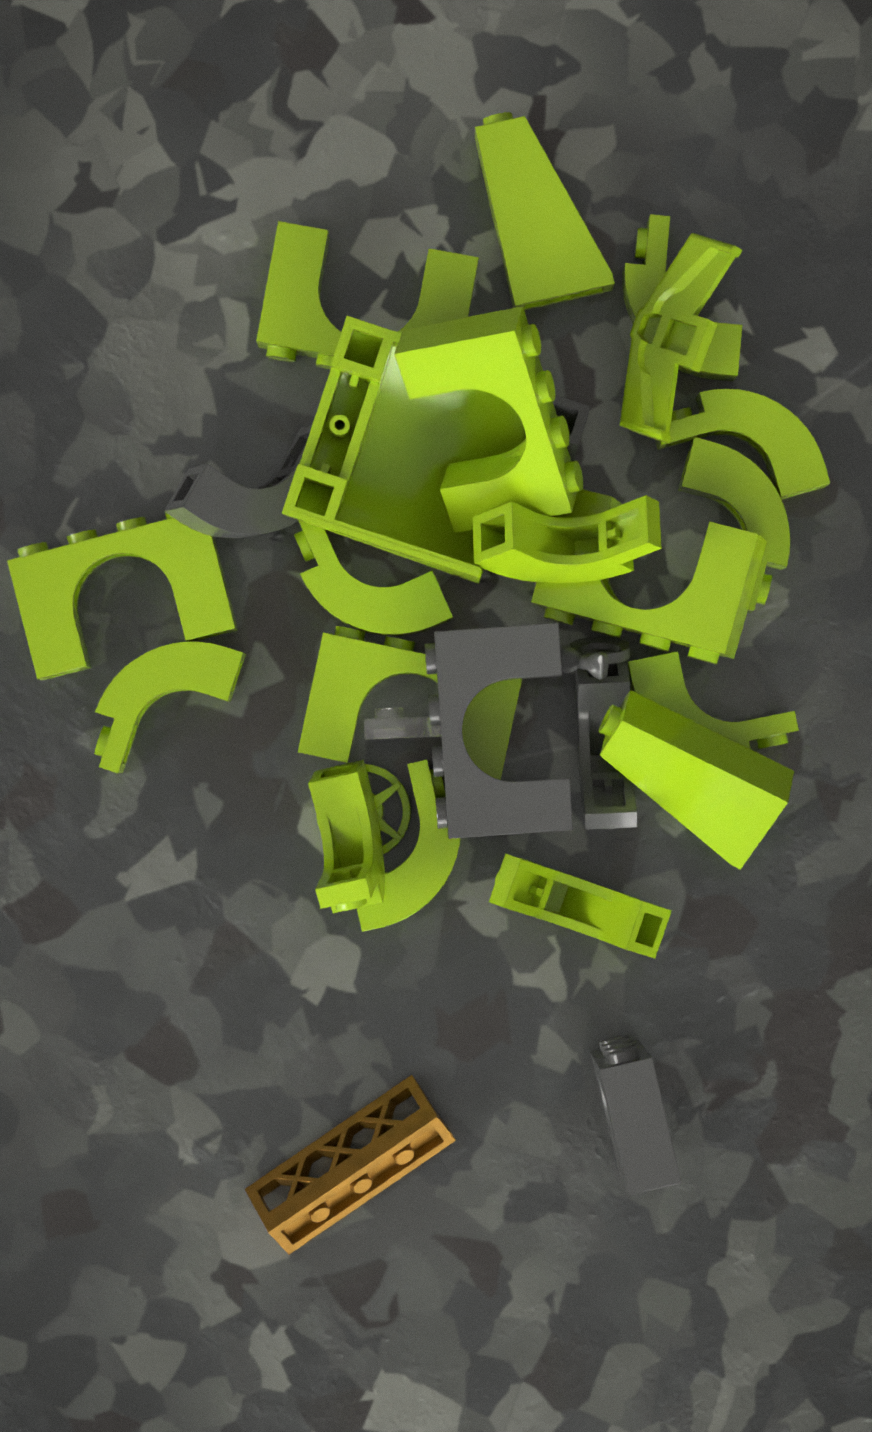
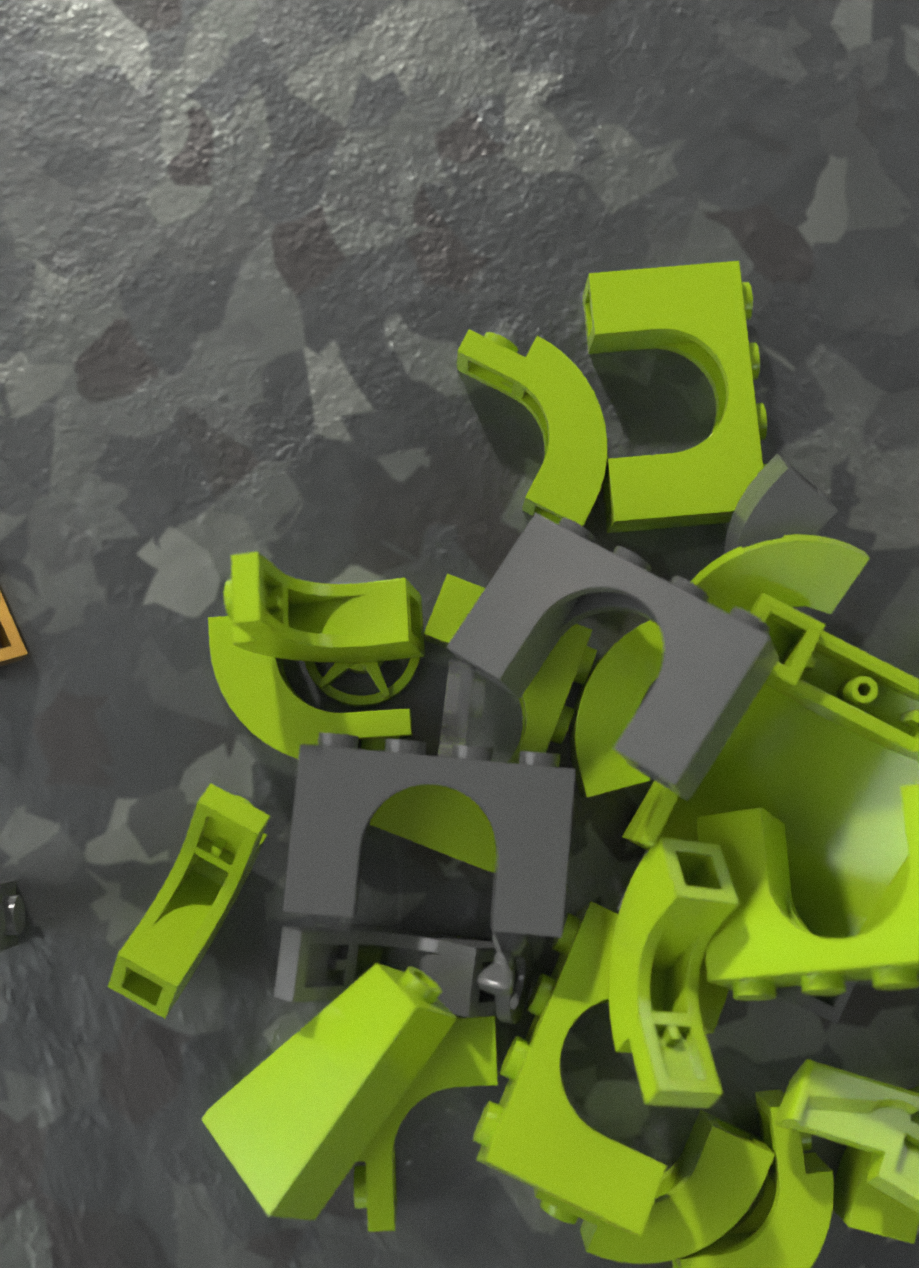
camera: 95 degrees right, 5 degrees down
none -> dark grey arch [447,513,779,801]
none -> lime tile [690,534,870,614]

